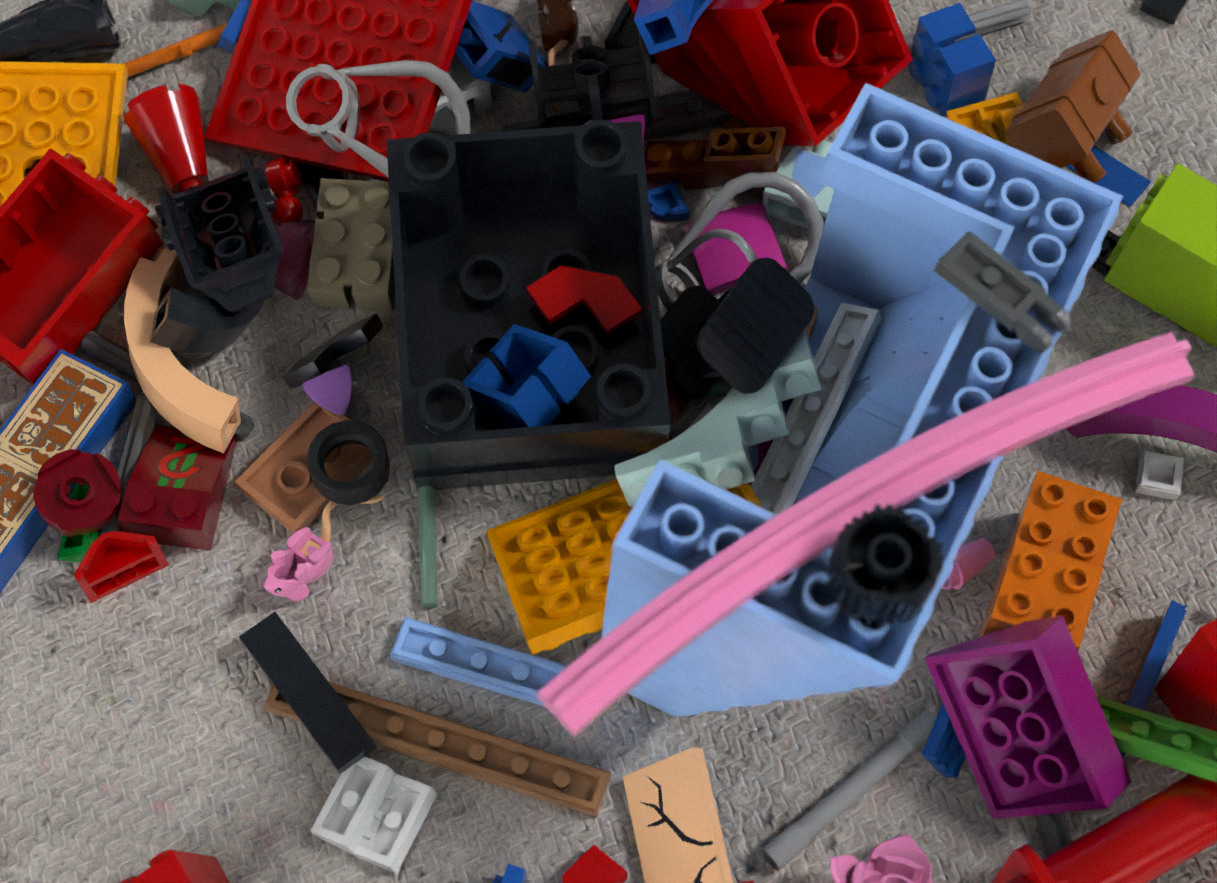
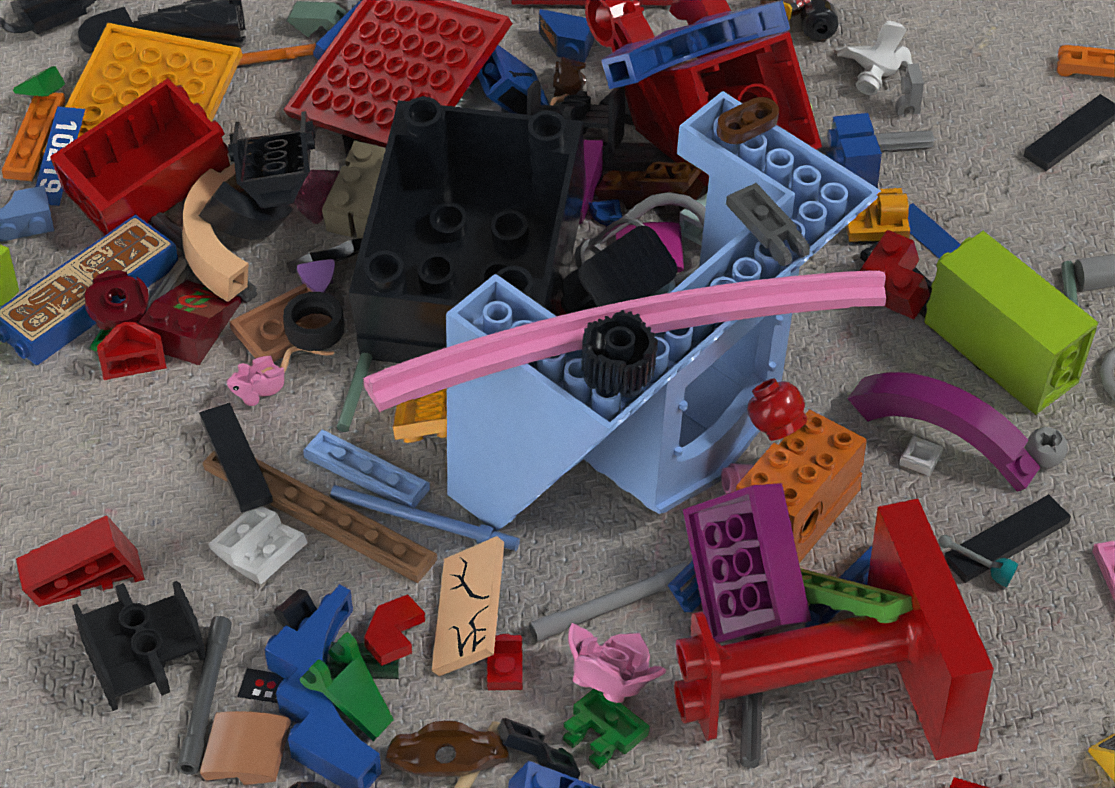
camera: 15 degrees right, 15 degrees down
red cone [122,84,209,194] -> none
red plate [266,157,303,227] -> none
light grey animal [286,60,470,177] -> none
blue piece [462,324,591,428] -> none
red tile [526,266,642,336] -> none
dark orange piece [1005,30,1141,183] -> none
none -> medium blue bar [330,485,520,551]
none -> reddish brown plate [717,97,779,144]
none -> red piece [747,378,808,441]

